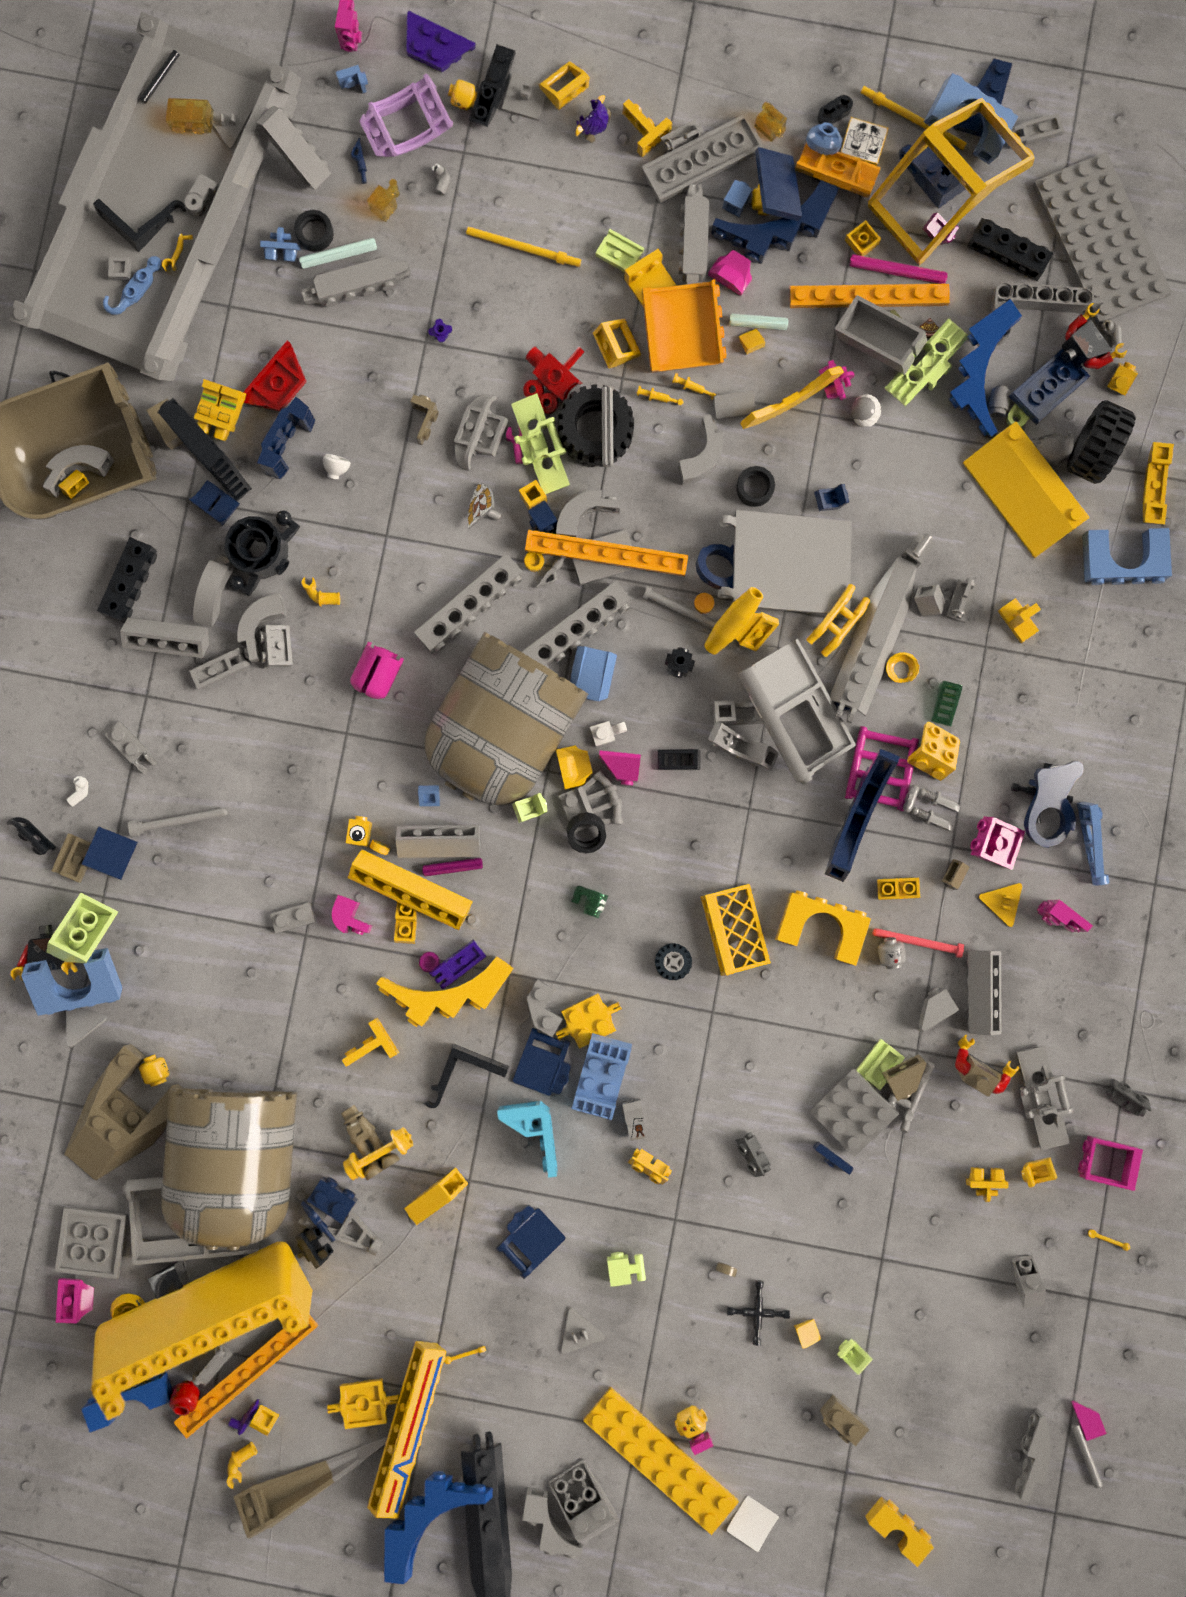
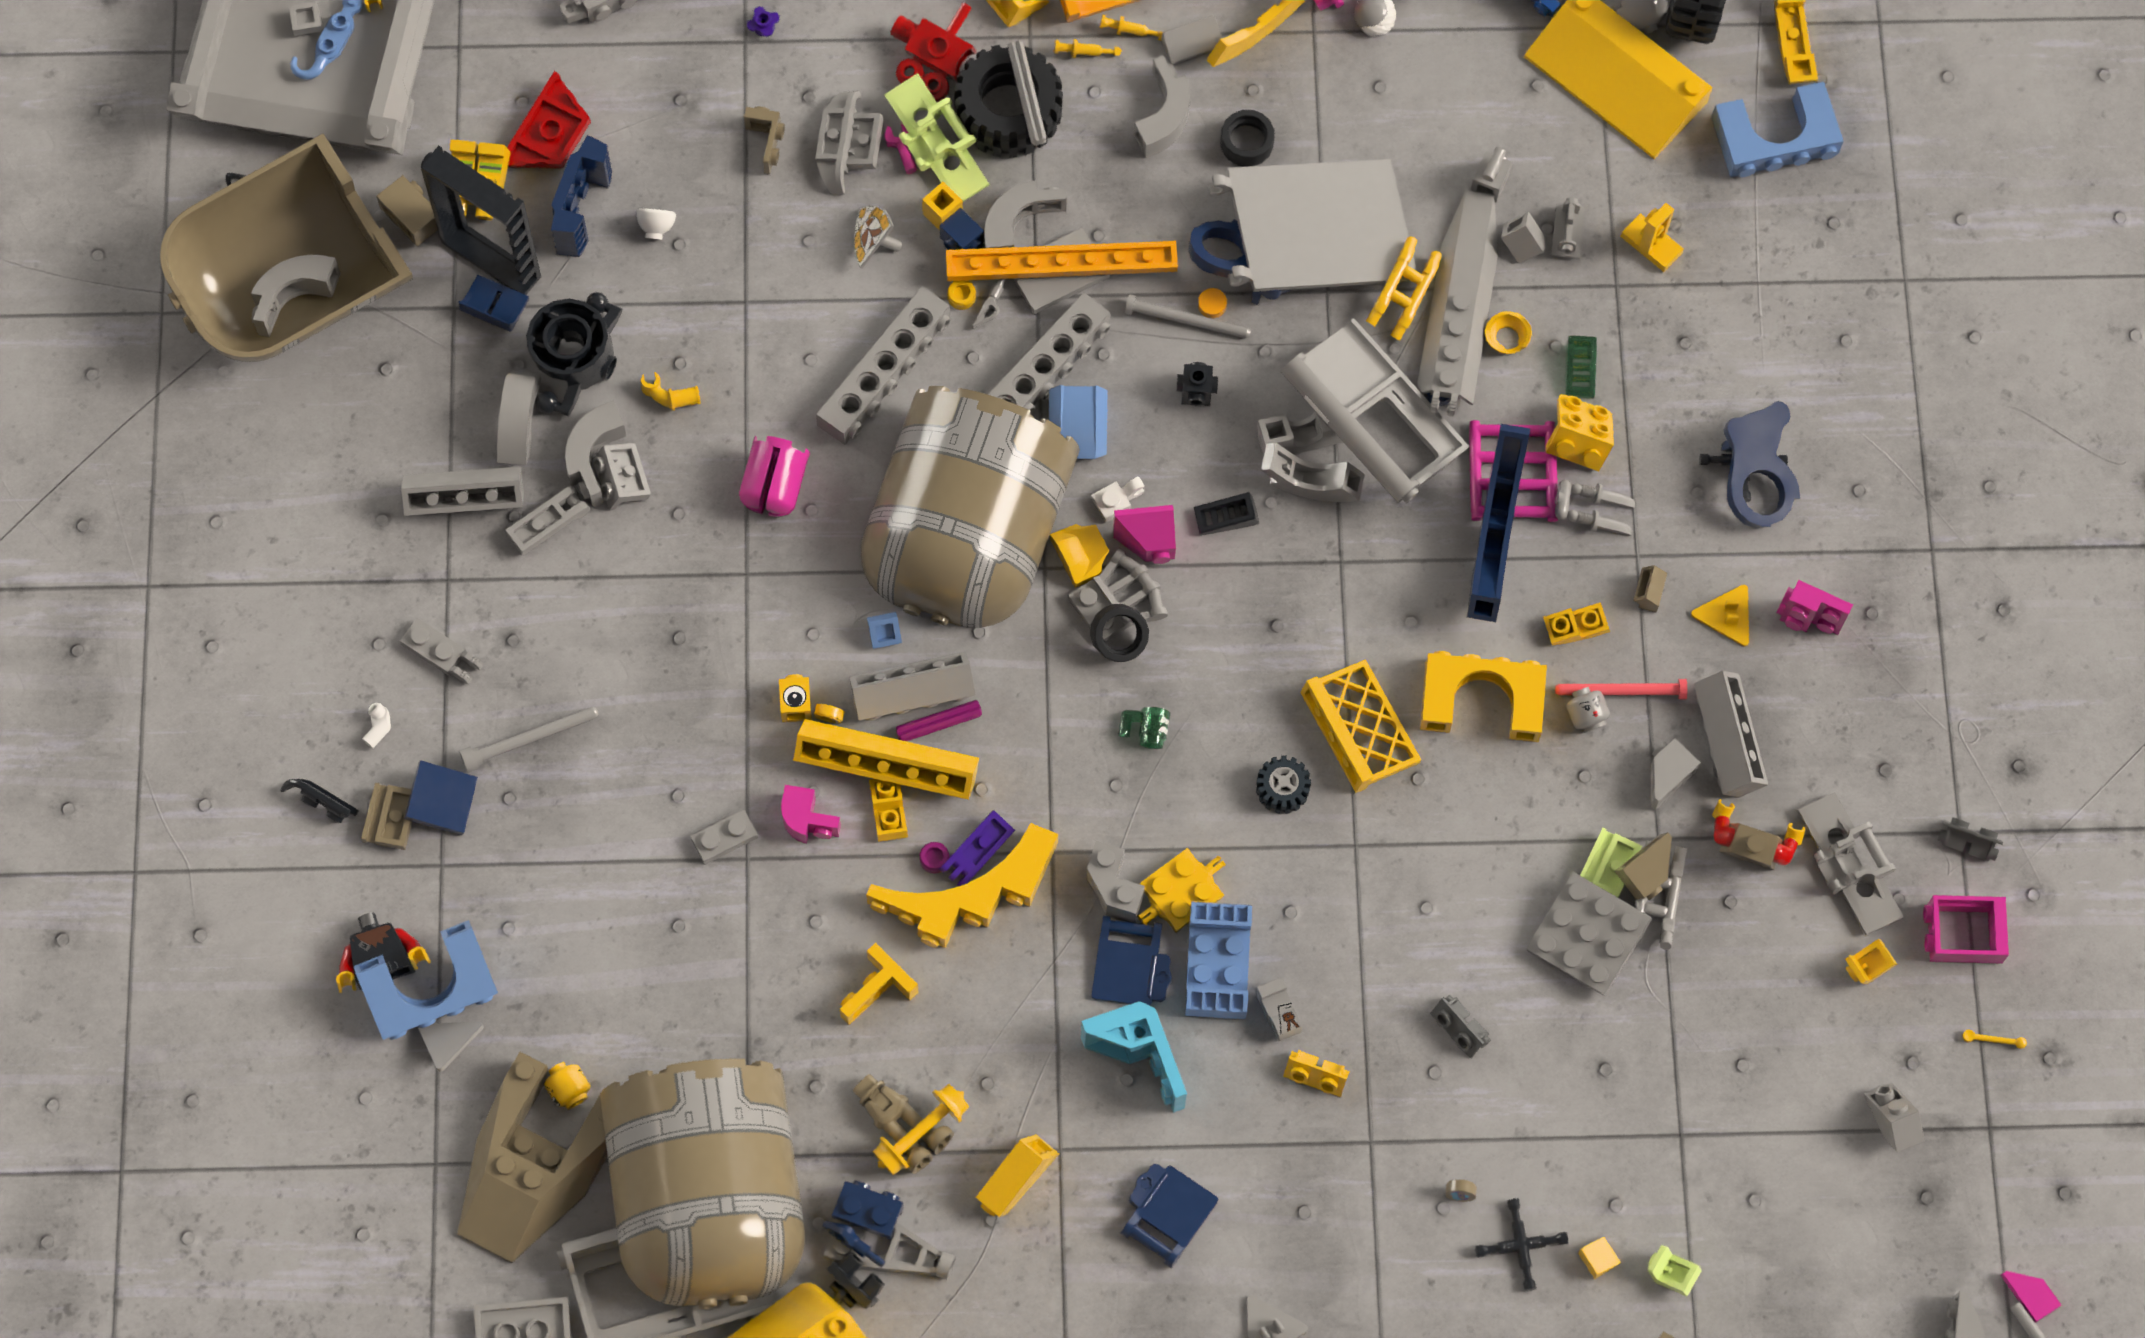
camera: 15 degrees left, 15 degrees down
yellowish green slope [46,893,118,963] -> none
yellow piece [58,469,89,499] -> none
black brick [97,537,157,623] -> none
black hinge [424,1044,510,1108] -> none
yellowish green bracket [512,793,547,823] -> none
yellowish green brick [607,1252,646,1287] -> none
yellow plate [704,587,779,655] -> none
dark blue plate [813,1141,854,1175] -> none
dark blue bracket [814,484,849,511] -> none
yellow hips [966,1167,1008,1202] -> none
dark pink plate [970,816,1025,870] -> none
medium blue plate [1076,802,1109,886] -> none

